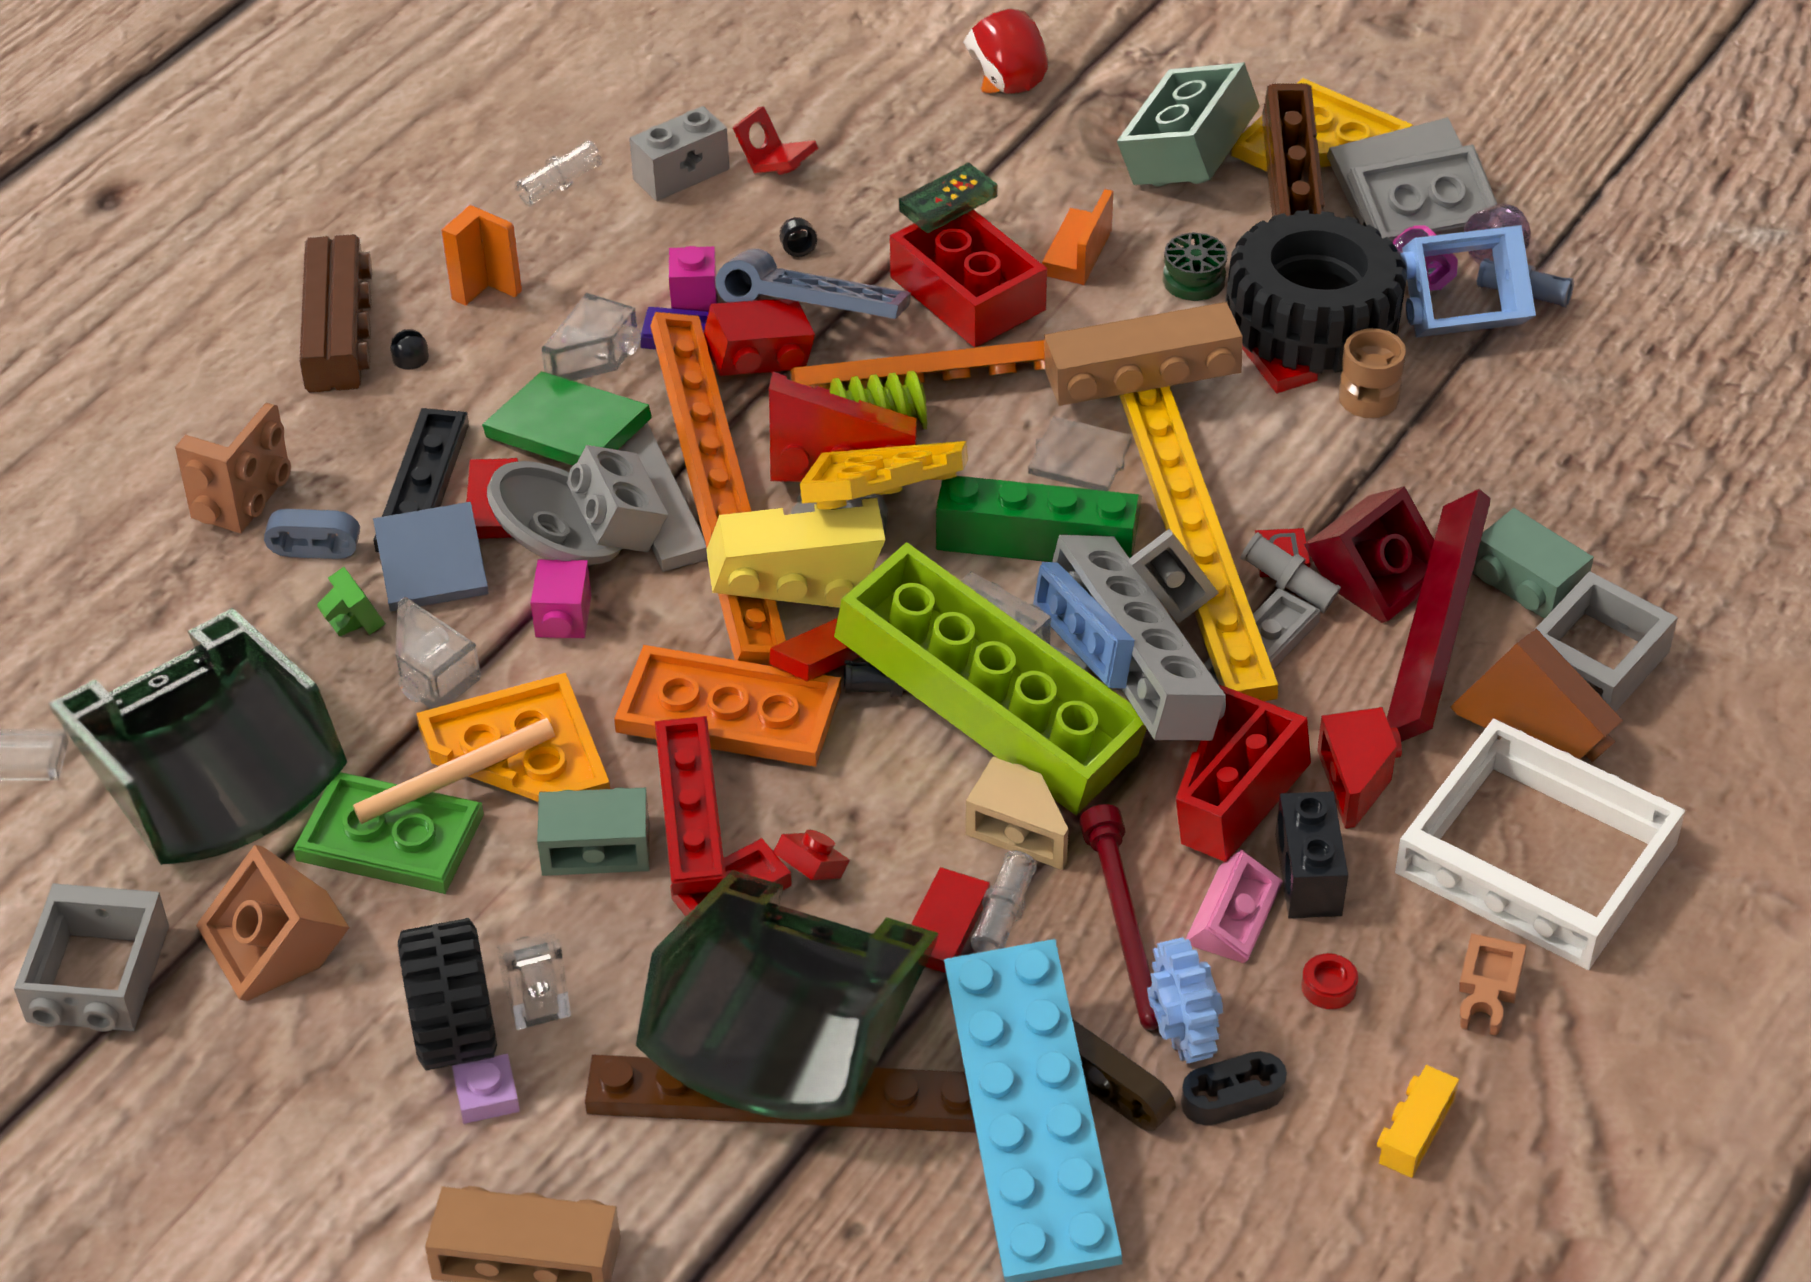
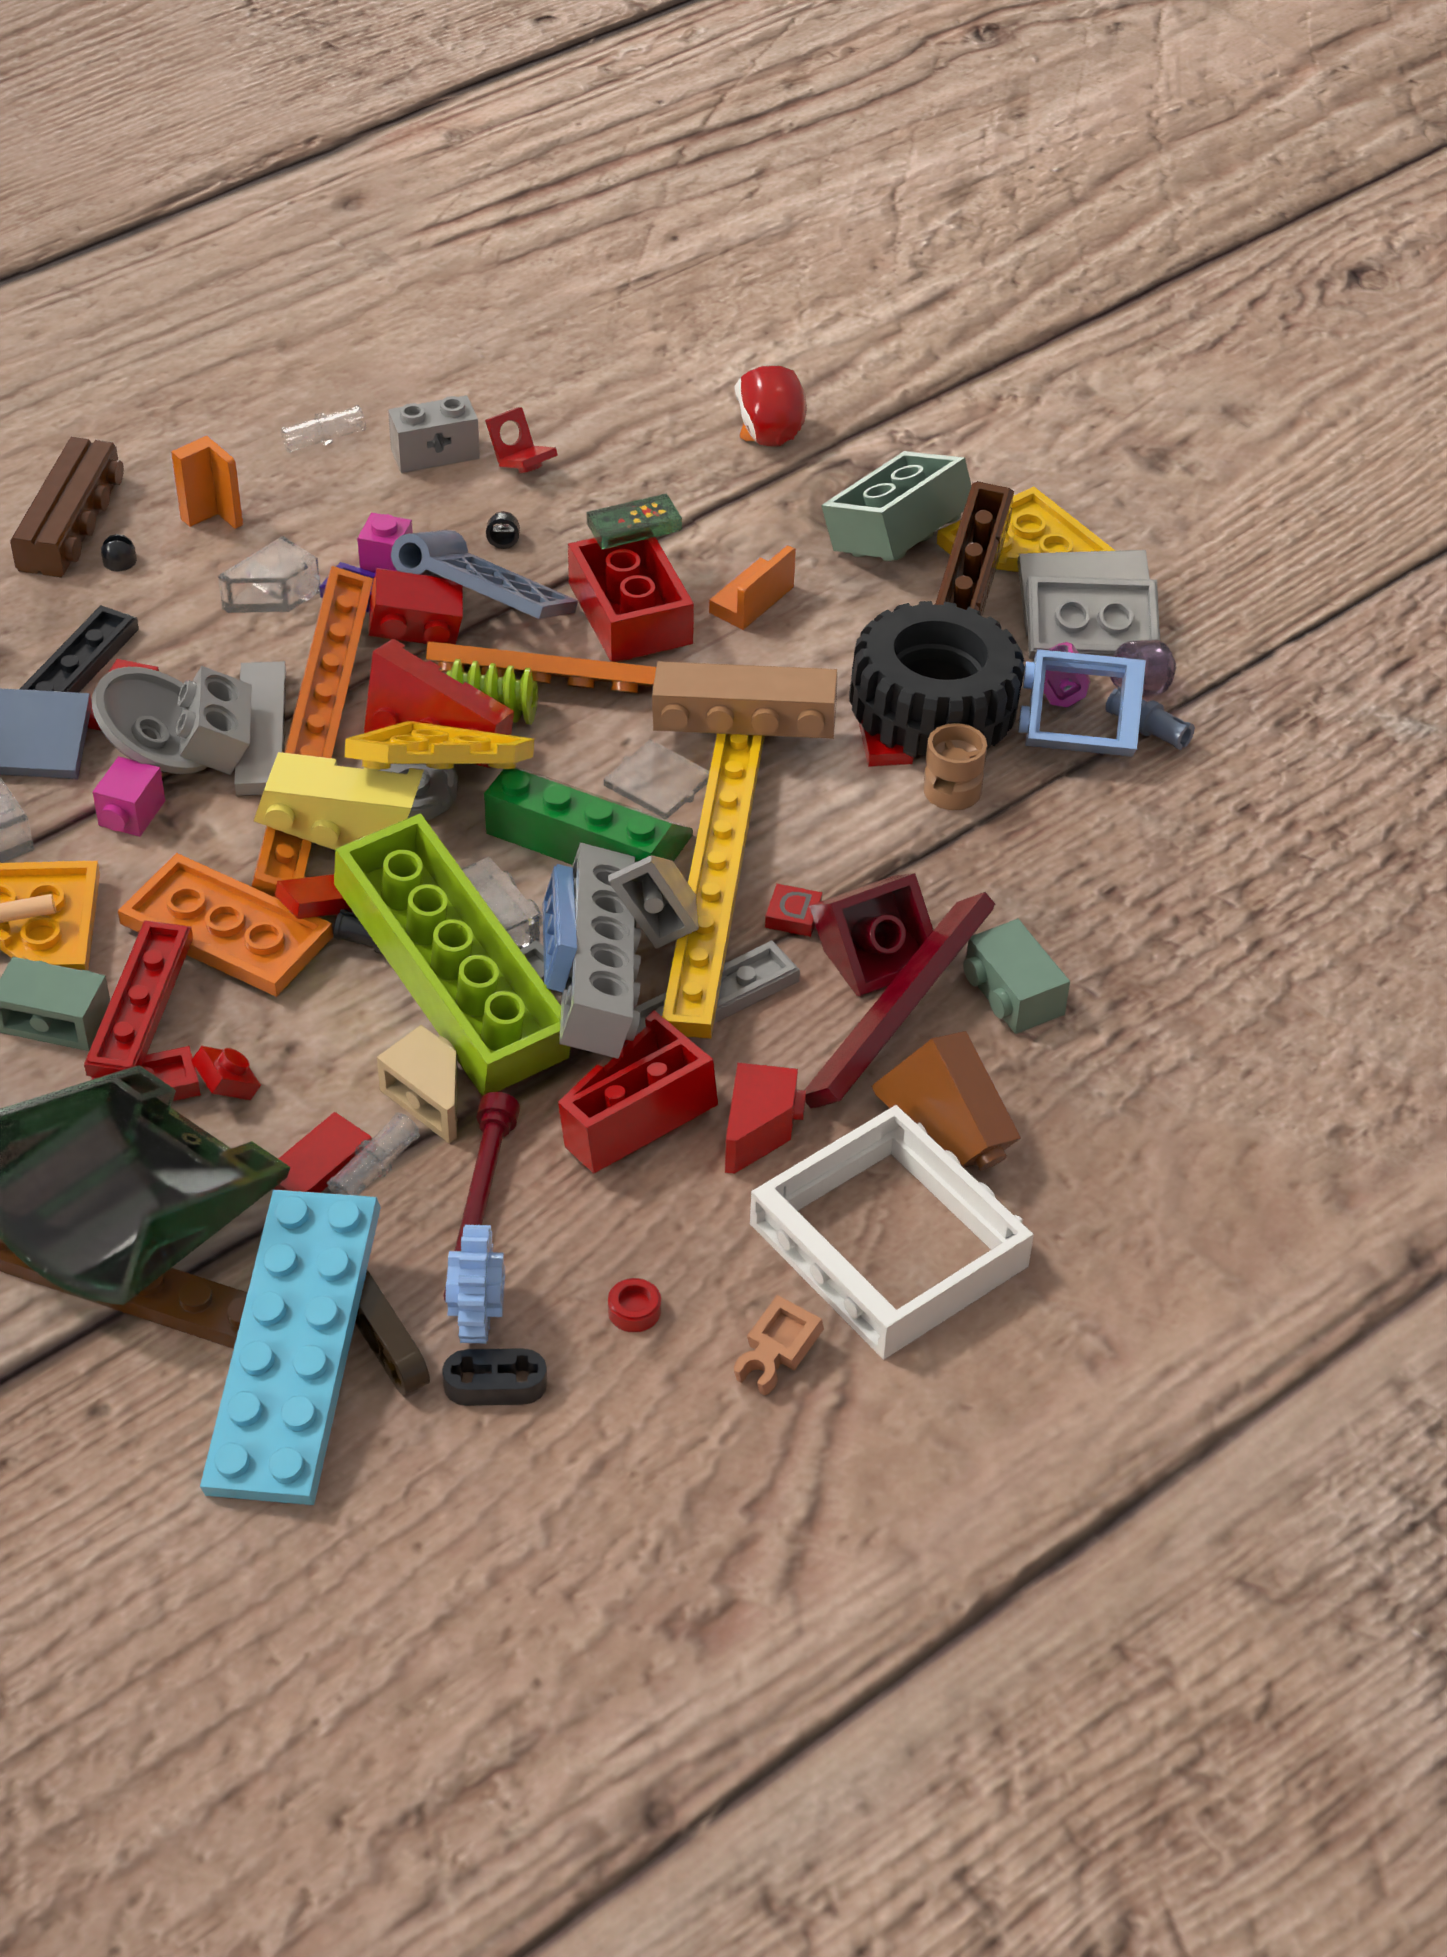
camera: 15 degrees right, 0 degrees up
tile [482,371,652,466] -> none
dark green wheel [1163,232,1228,301] -> none
bright pink slope [1185,850,1283,963] -> none
light grey pin [1240,532,1341,613] -> none
black brick [1275,791,1348,918] -> none
yellow piece [1377,1065,1459,1178] -> none
light grey window [1533,571,1678,712] -> none

